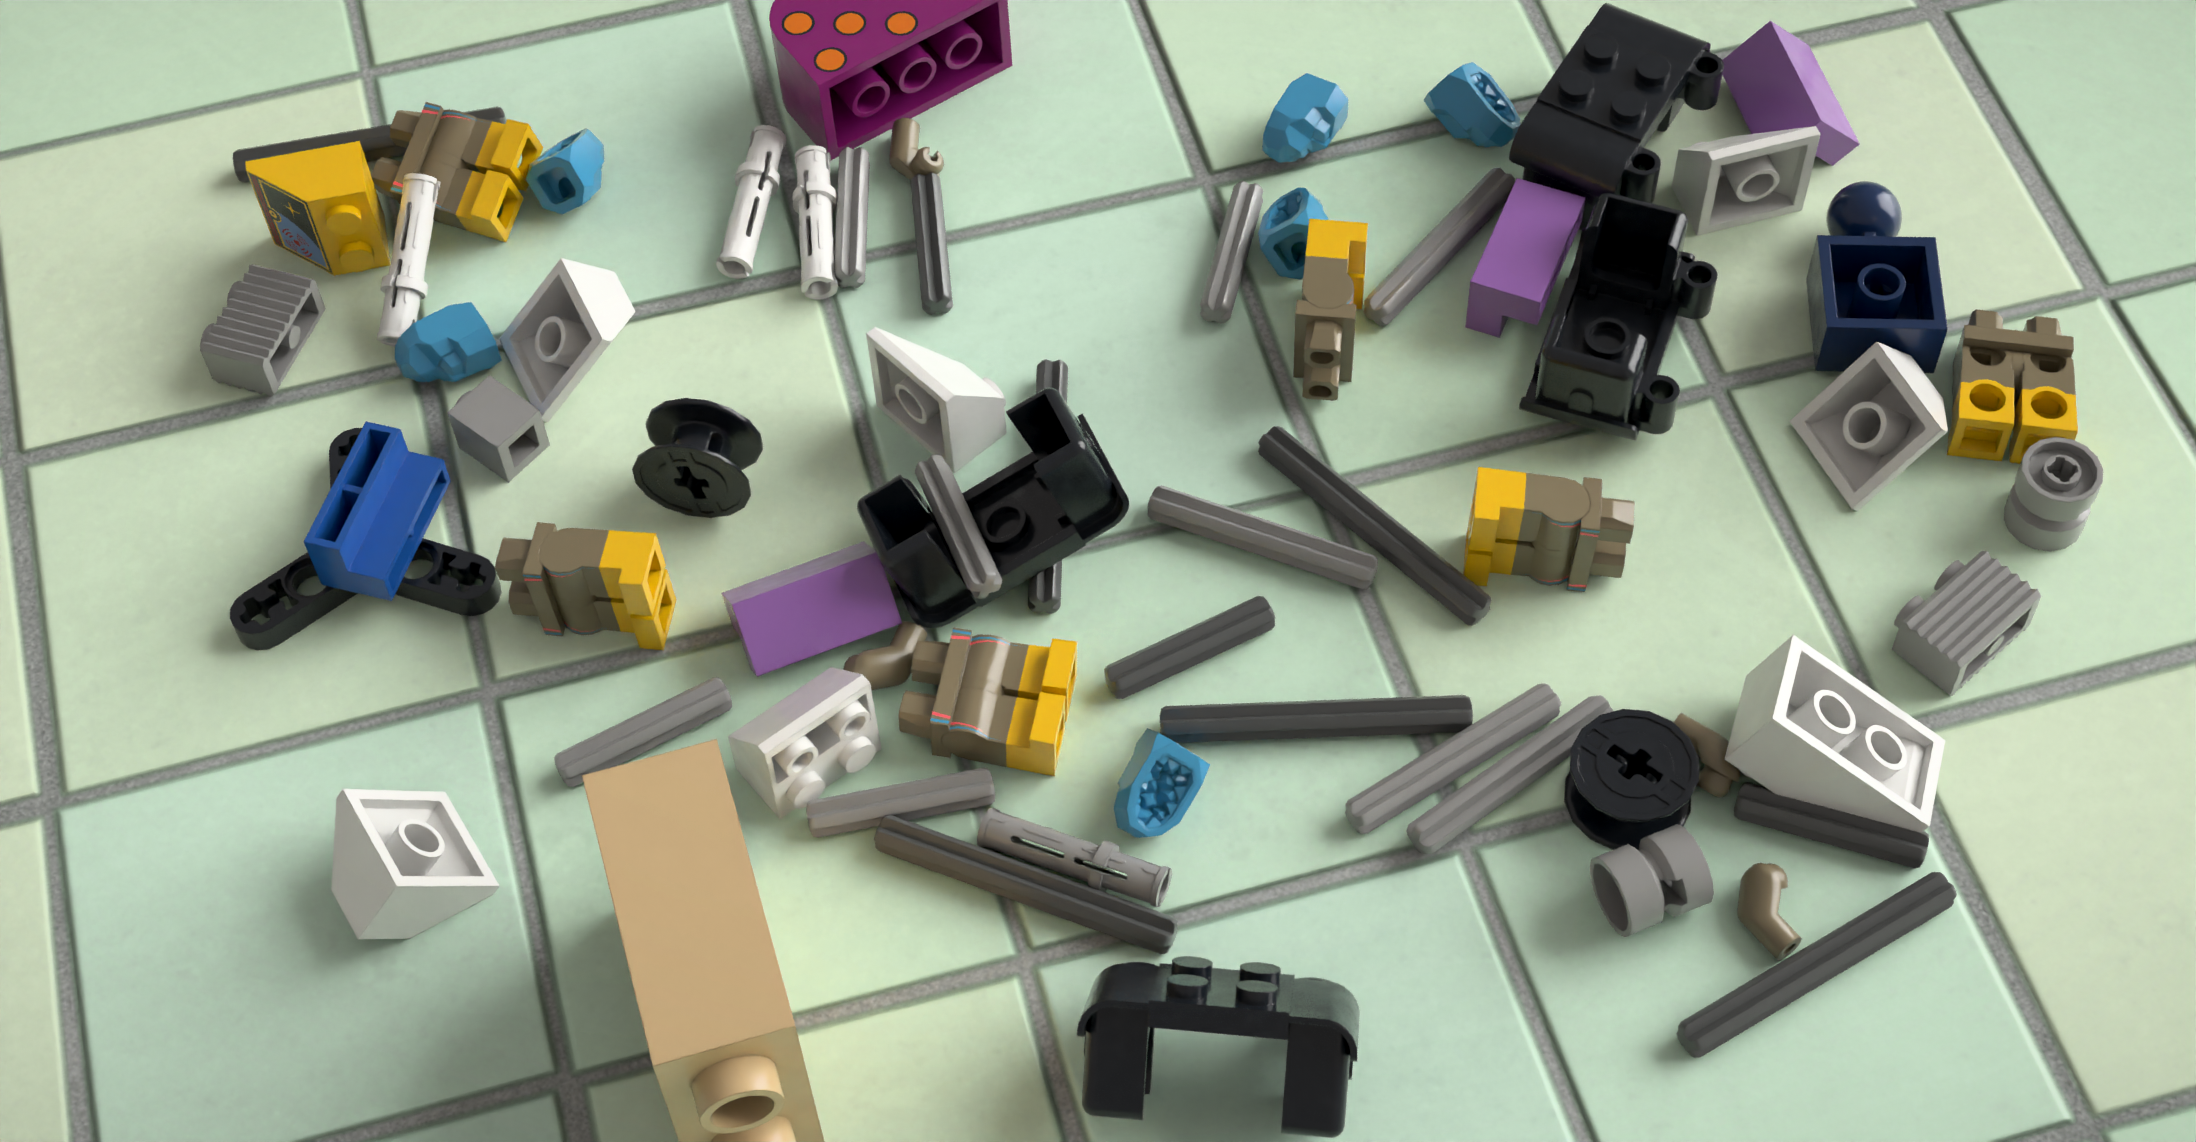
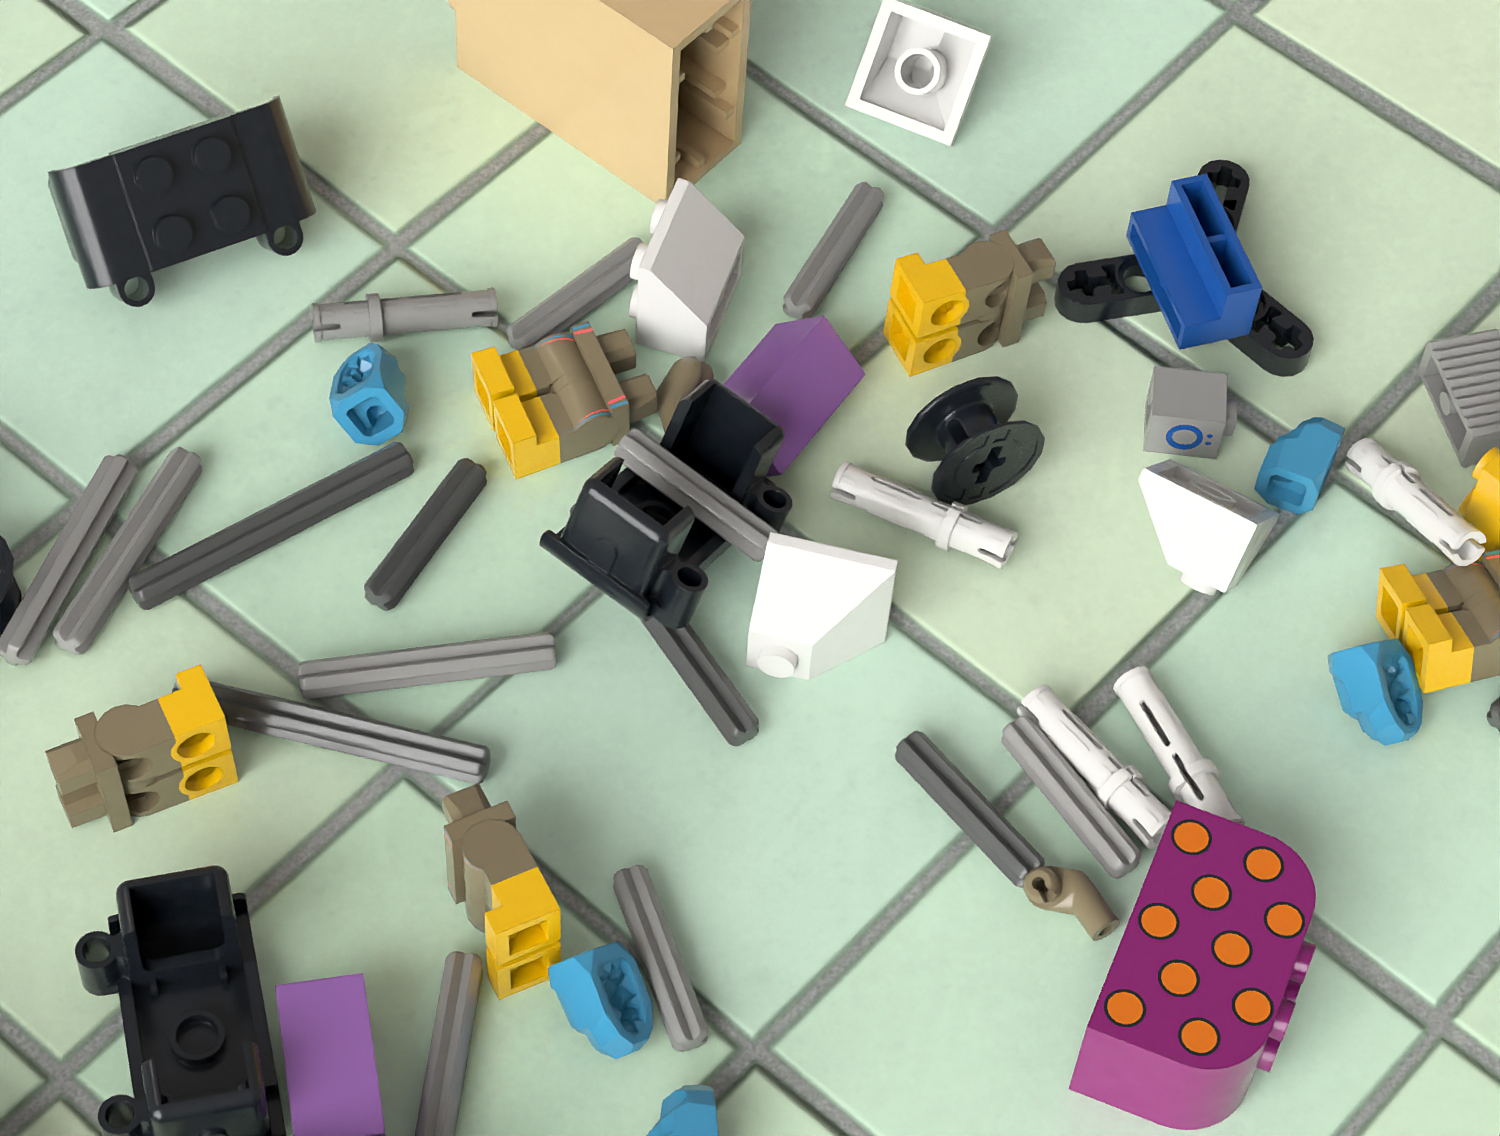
camera: 140 degrees right, 0 degrees up
dark grey axle [874,815,1178,954] -> none
none -> white pin [830,461,1018,569]

